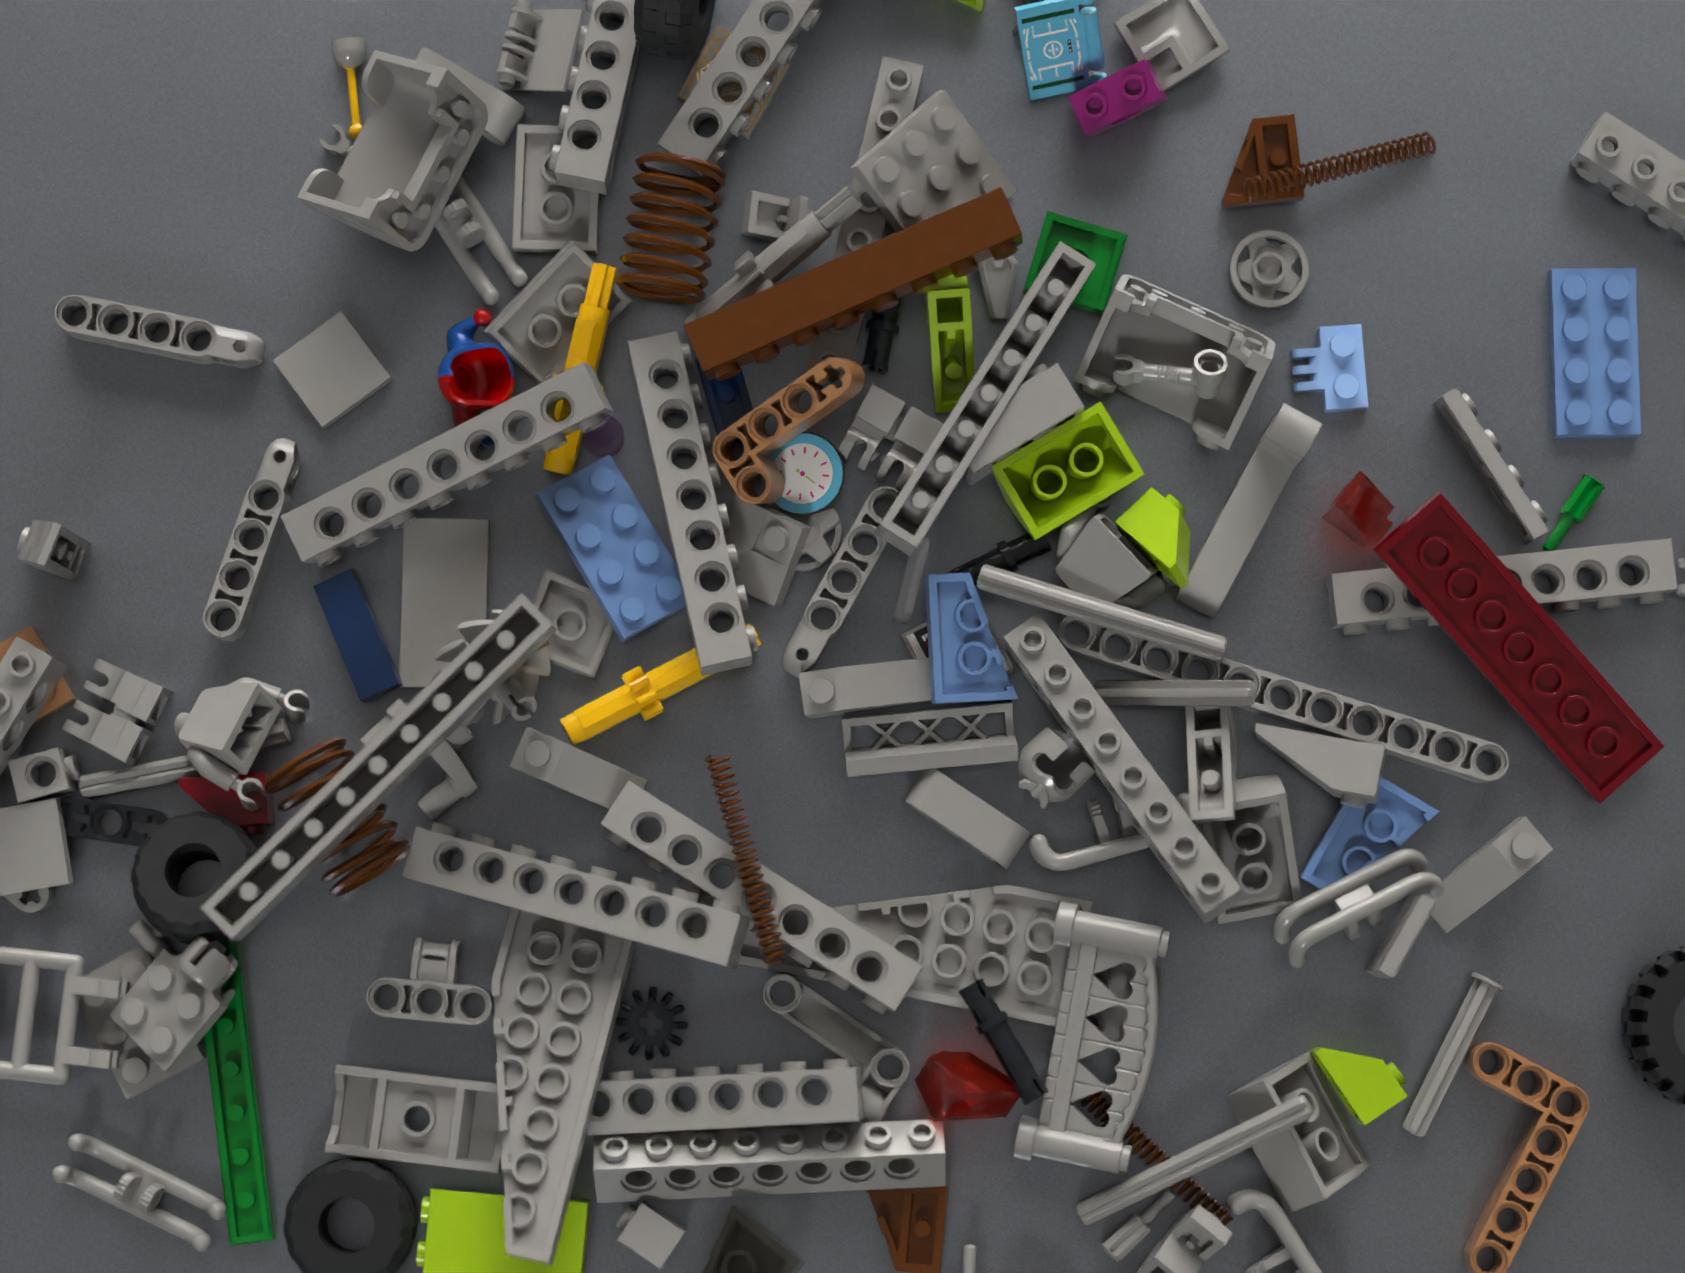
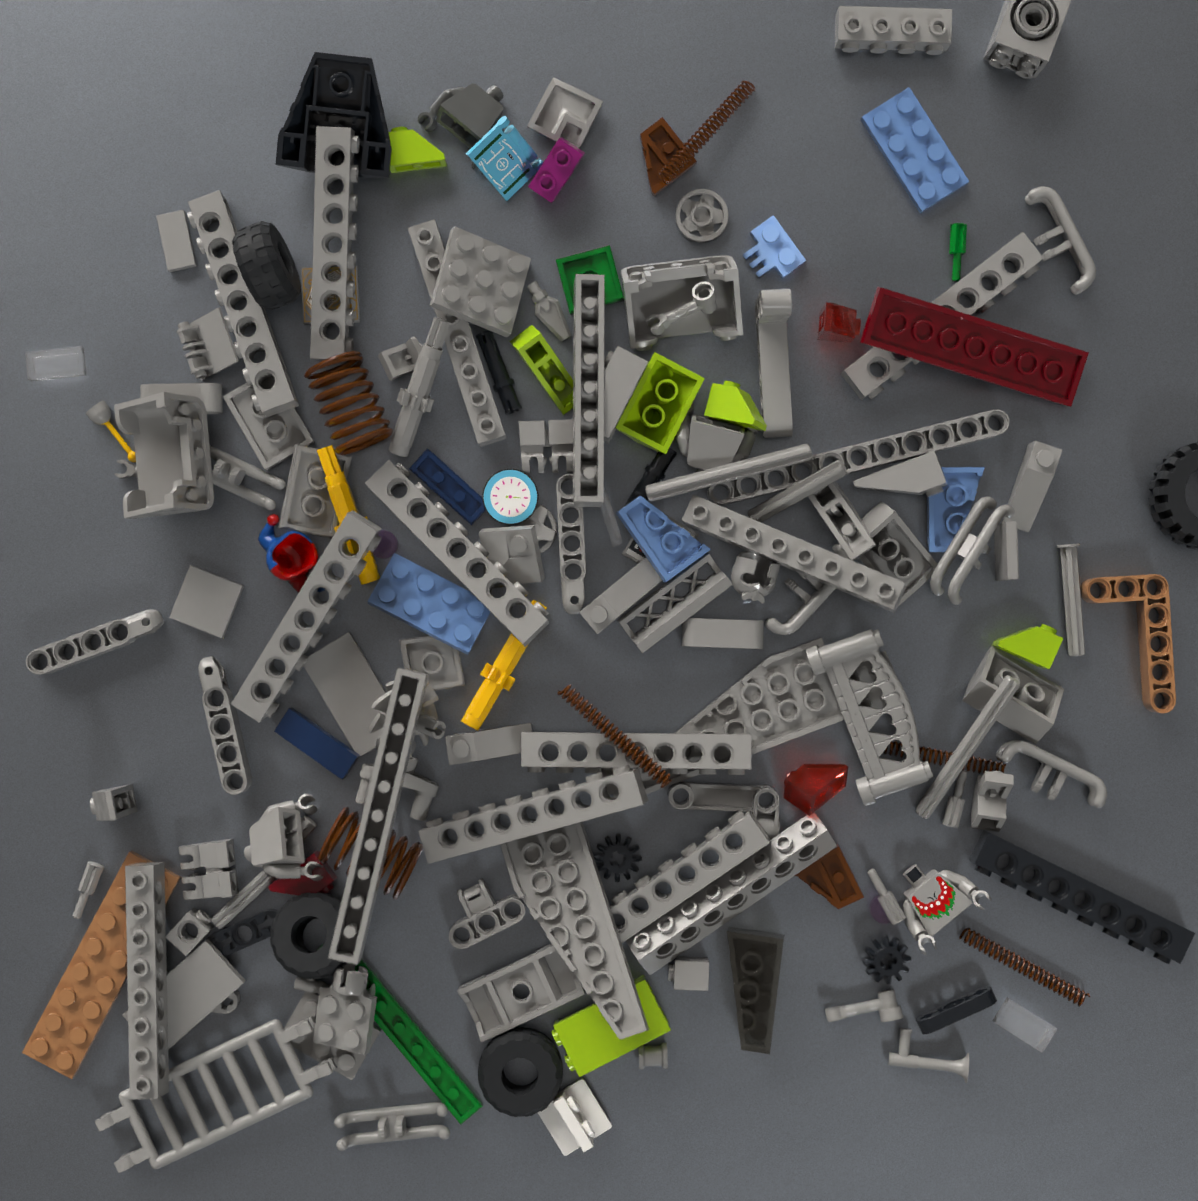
camera: 30 degrees left, 5 degrees up
reddish brown brick [684,187,1023,381] -> none
medium nougat beam [713,357,865,504] -> none
black pin [959,978,1049,1106] -> none
light grey plate [1434,387,1549,545] -> none

